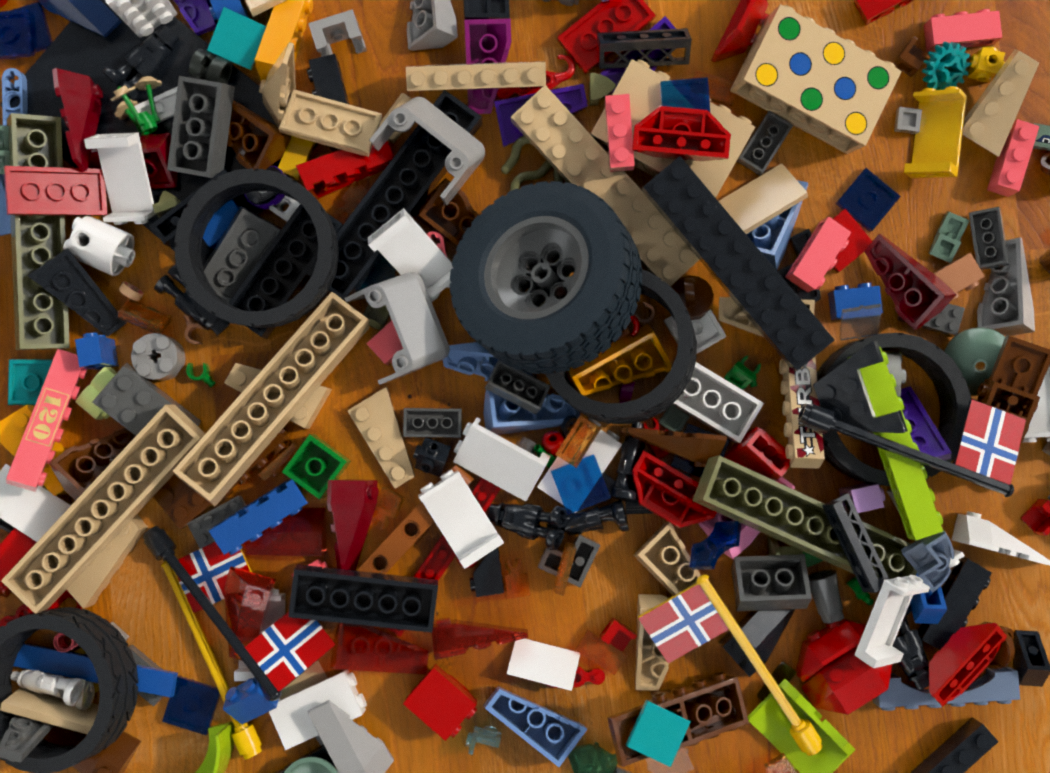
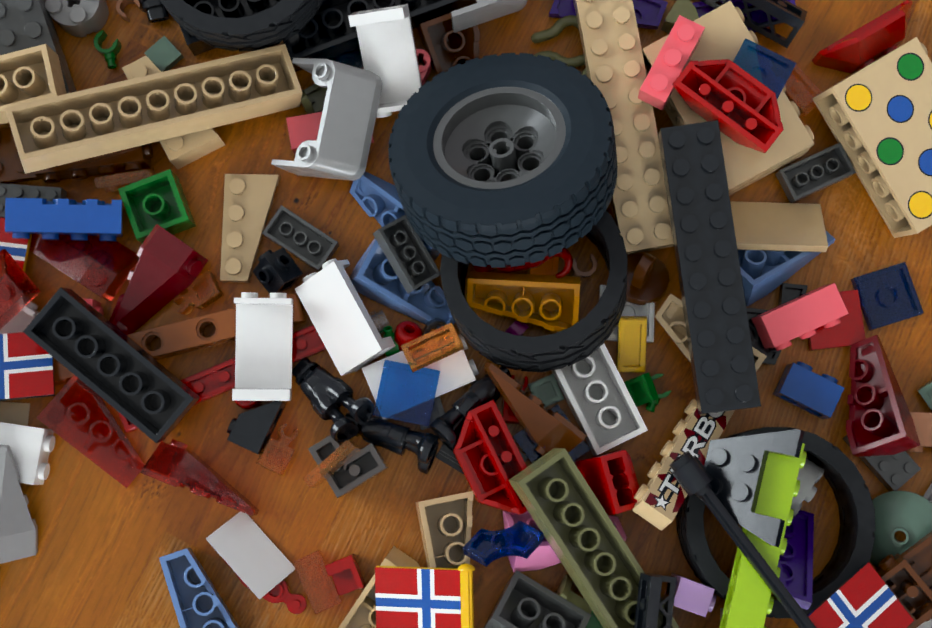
camera: 30 degrees right, 5 degrees down
red brick [403,663,477,741] -> none
clear light blue bracket [465,726,501,755] -> none
clear piece [840,304,882,341] -> none
none -> sand green tile [144,36,184,72]
none -> yellow tile [617,316,647,372]

